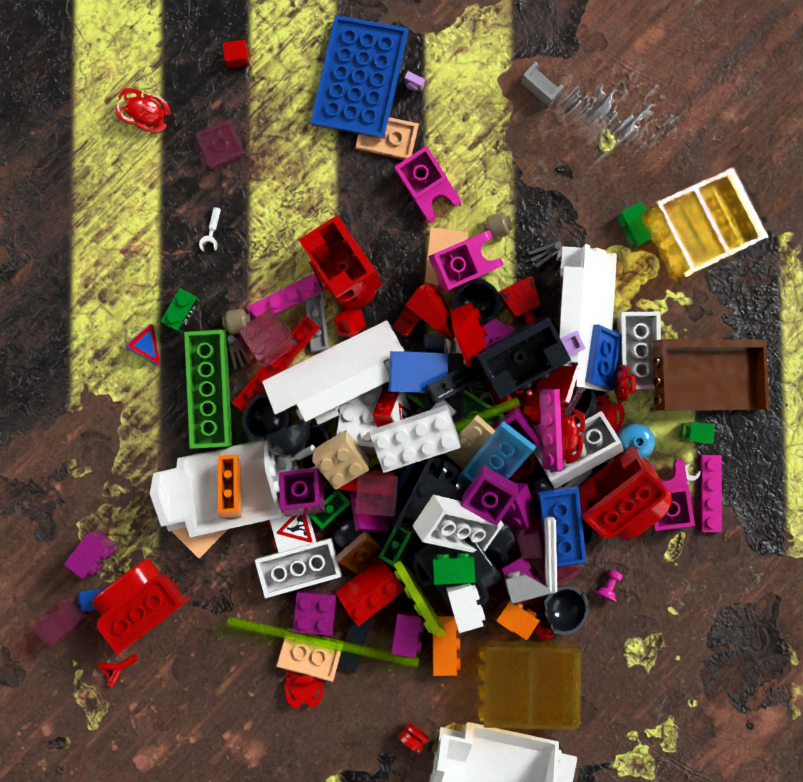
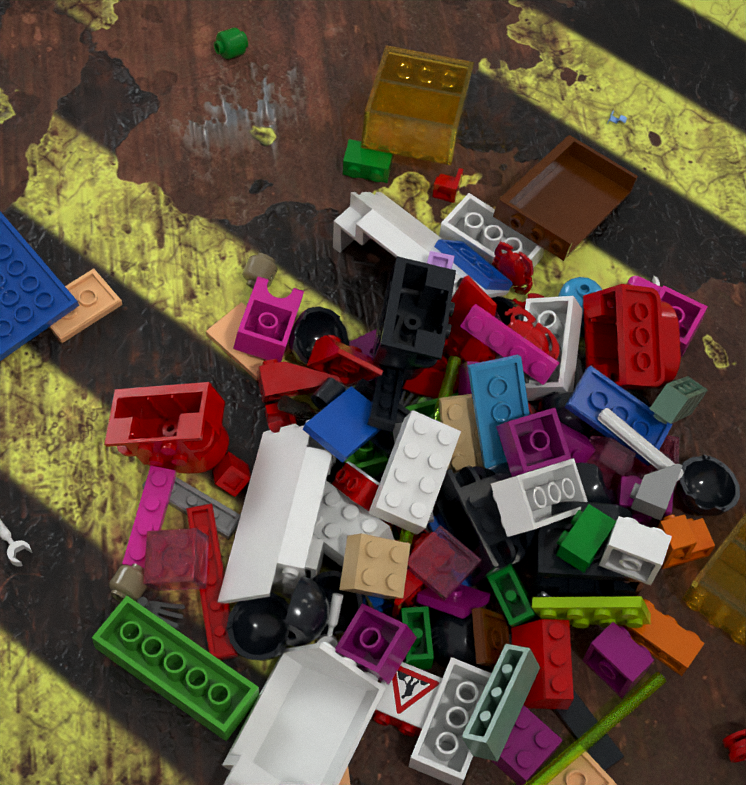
camera: 50 degrees left, 25 degrees down
piece [125,324,160,365] -> none
green brick [161,288,201,333] -> none
orange brick [218,455,242,519] -> none
dark pink brick [394,146,461,224] -> none
lavender plate [404,71,425,92] -> none
red torso [498,276,540,324] -> none
light grey panel [521,62,564,107] -> none
dark grey piece [528,242,562,267] -> none
red plate [535,621,554,642] -> none
dark pink piece [595,569,623,602] -> none
green brick [677,422,715,444] -> none
dark pink plate [700,455,722,532] -> none
none -> green head [214,28,248,60]
none -> clear smoke pin [278,395,320,422]
none -> red panel [432,168,464,203]
none -> sand green brick [462,644,540,762]
none -> sand green brick [650,376,708,424]

